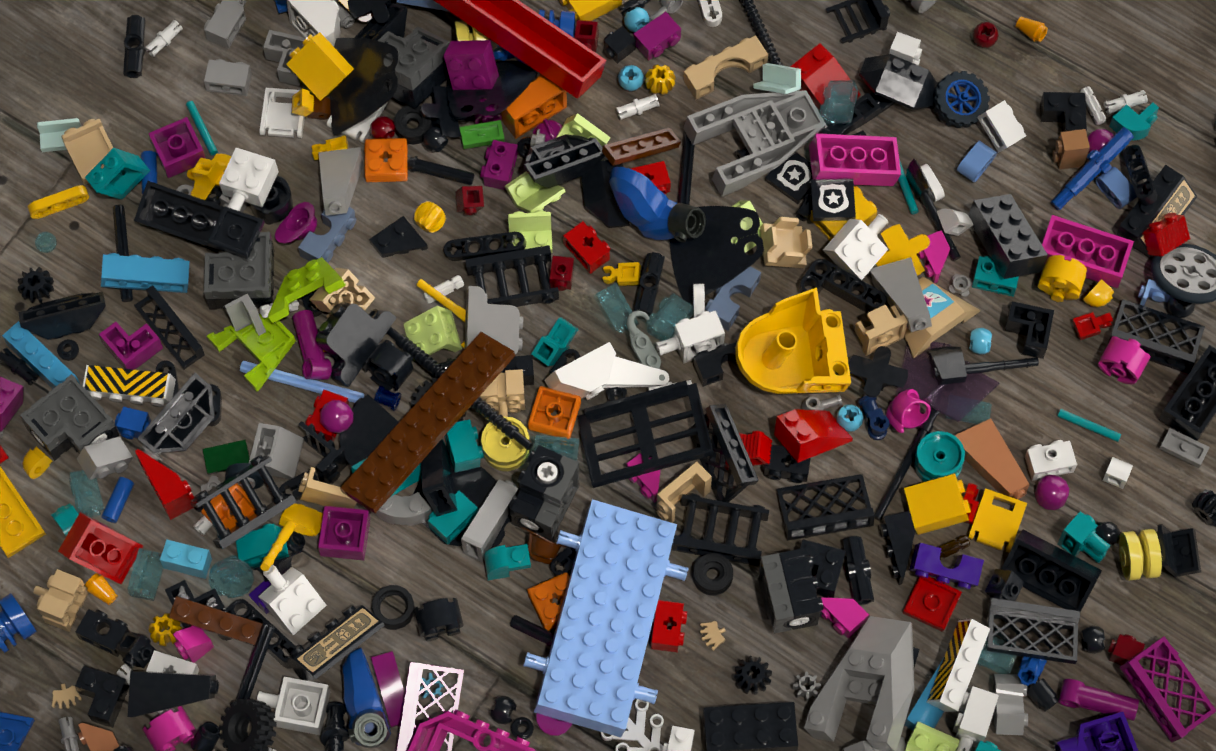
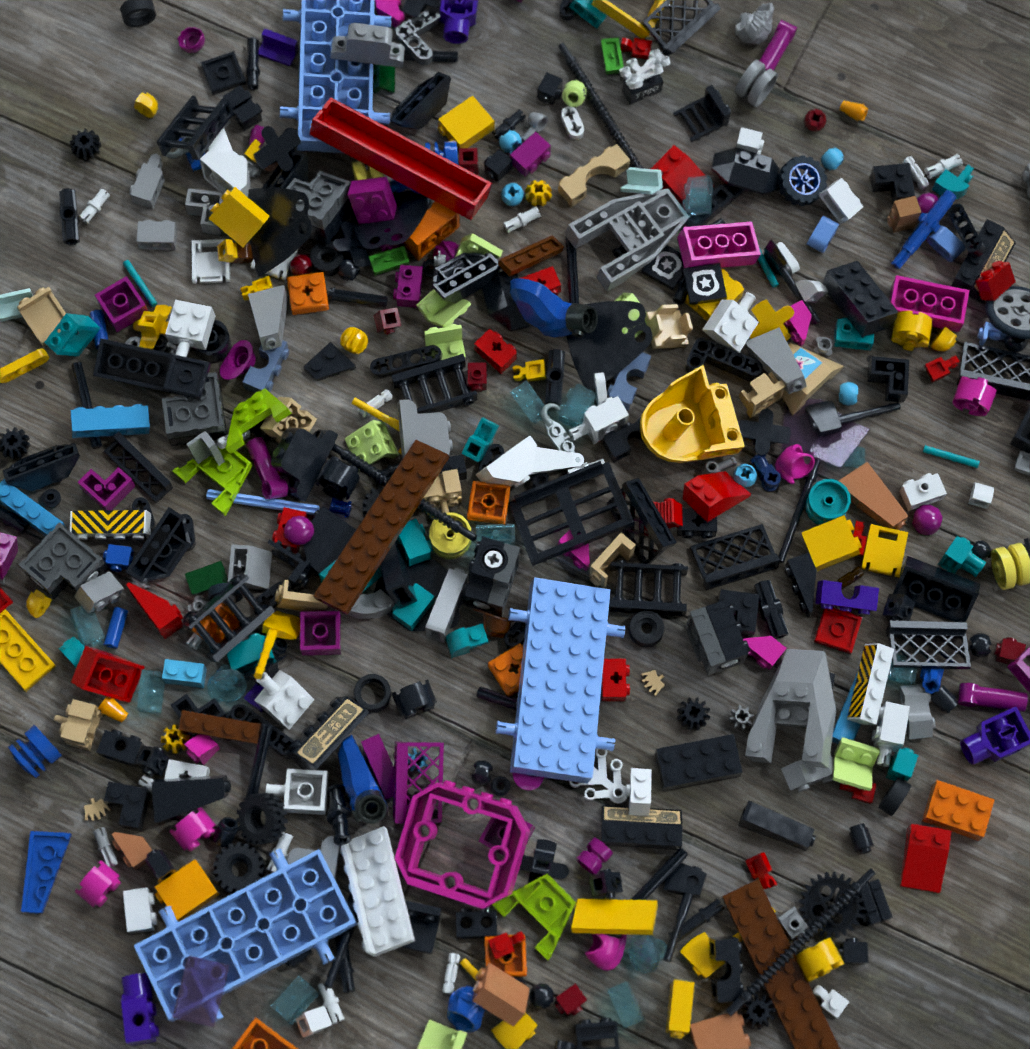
camera: 10 degrees left, 5 degrees up
clear light blue plate [35,232,57,253] -> none
none -> medium azure piece [821,148,844,170]

